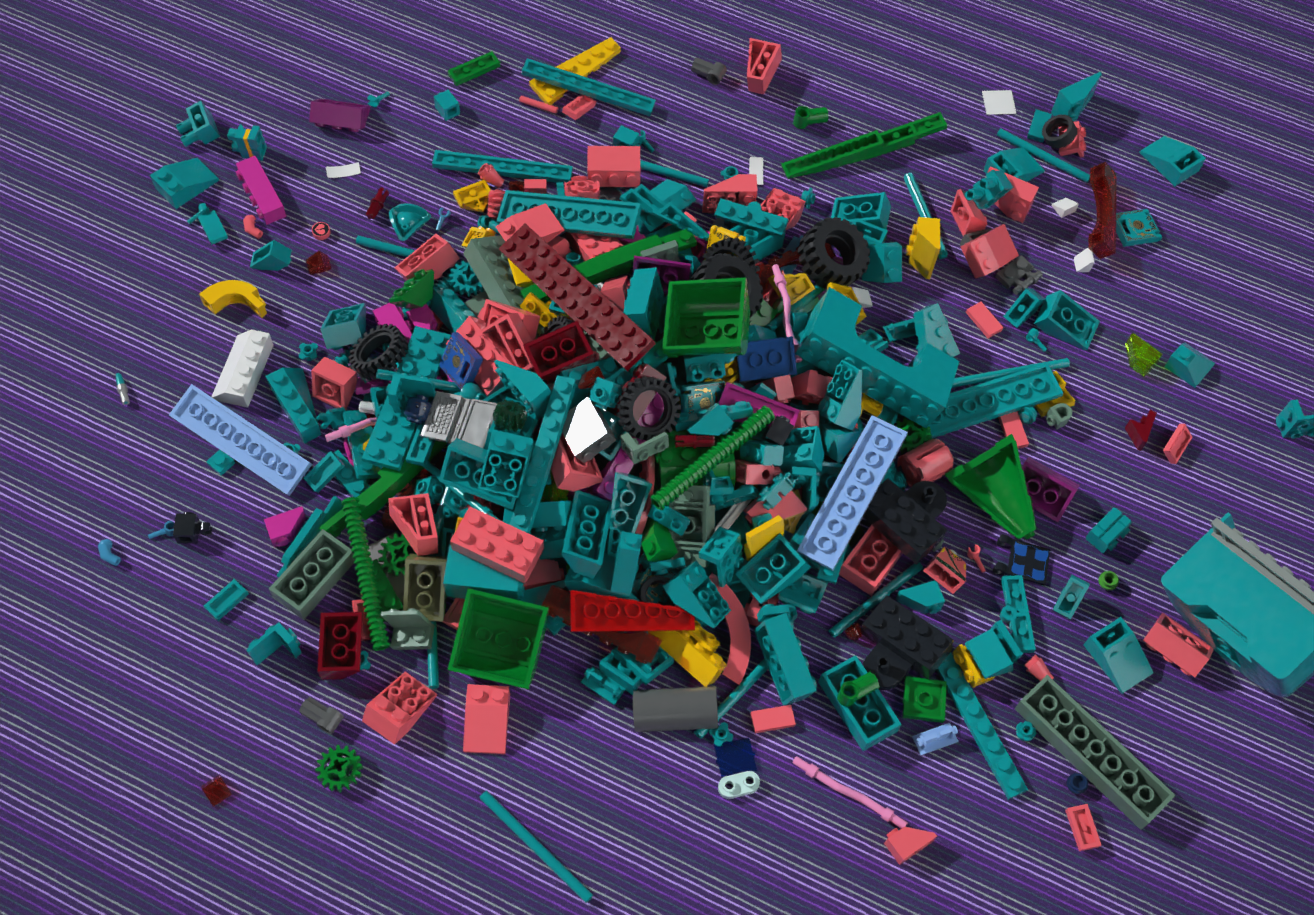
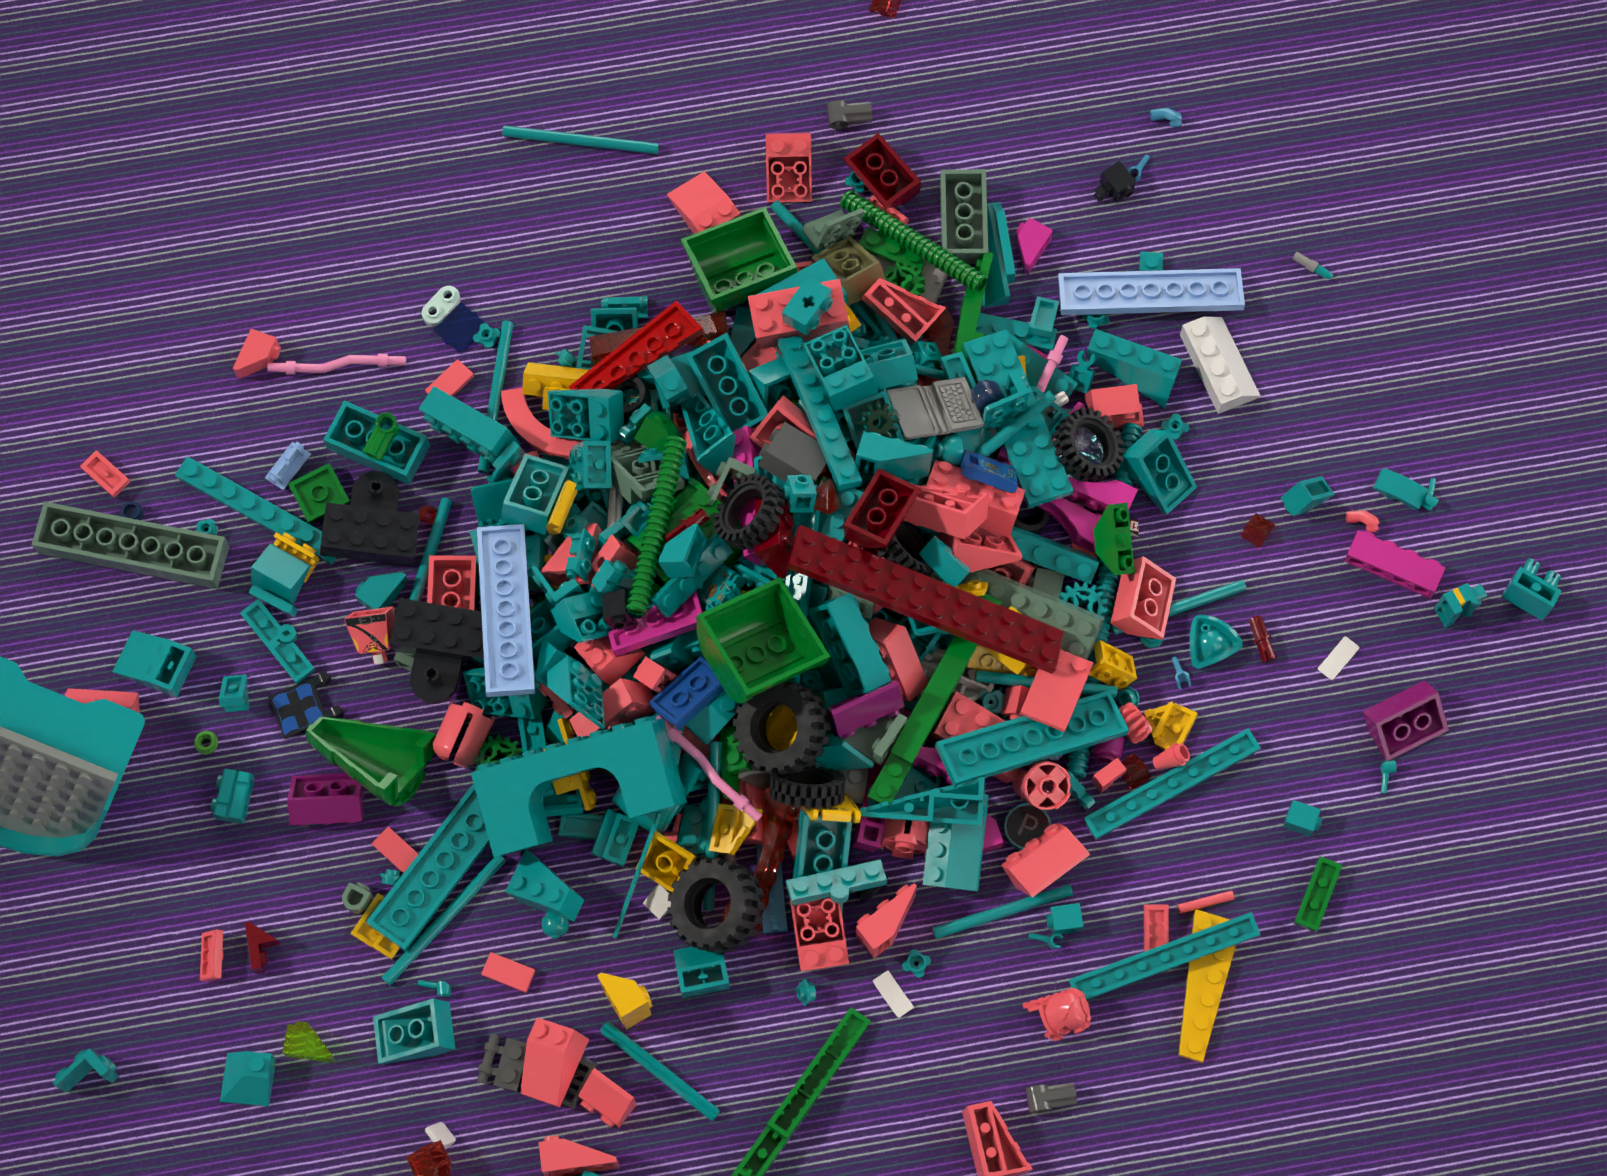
camera: 150 degrees right, 10 degrees up
teal slope [150,158,219,209] -> none
yellow arch [199,280,267,318] -> none
teal tile [204,579,249,621] -> none
teal bracket [246,622,302,665] -> none
tile [312,222,330,240] -> none
green gear [315,745,363,793] -> none
dark grey brick [633,686,718,732] -> none
green piece [793,106,828,129] -> none
teal slope [831,192,891,230] -> none
teal slope [862,242,902,283] -> none
teal hinge [883,318,916,342] -> none
teal brick [965,170,1014,209] -> none
coral hand [967,545,986,573] -> none
teal slope [1003,288,1046,328] -> none
coral cone [1024,654,1054,681] -> none
none -> teal plate [555,348,578,368]
none -> teal axle [612,811,662,938]
none -> teal brick [782,276,833,336]
none -> teal slope [919,535,971,587]
none -> coral helmet [1022,988,1091,1041]

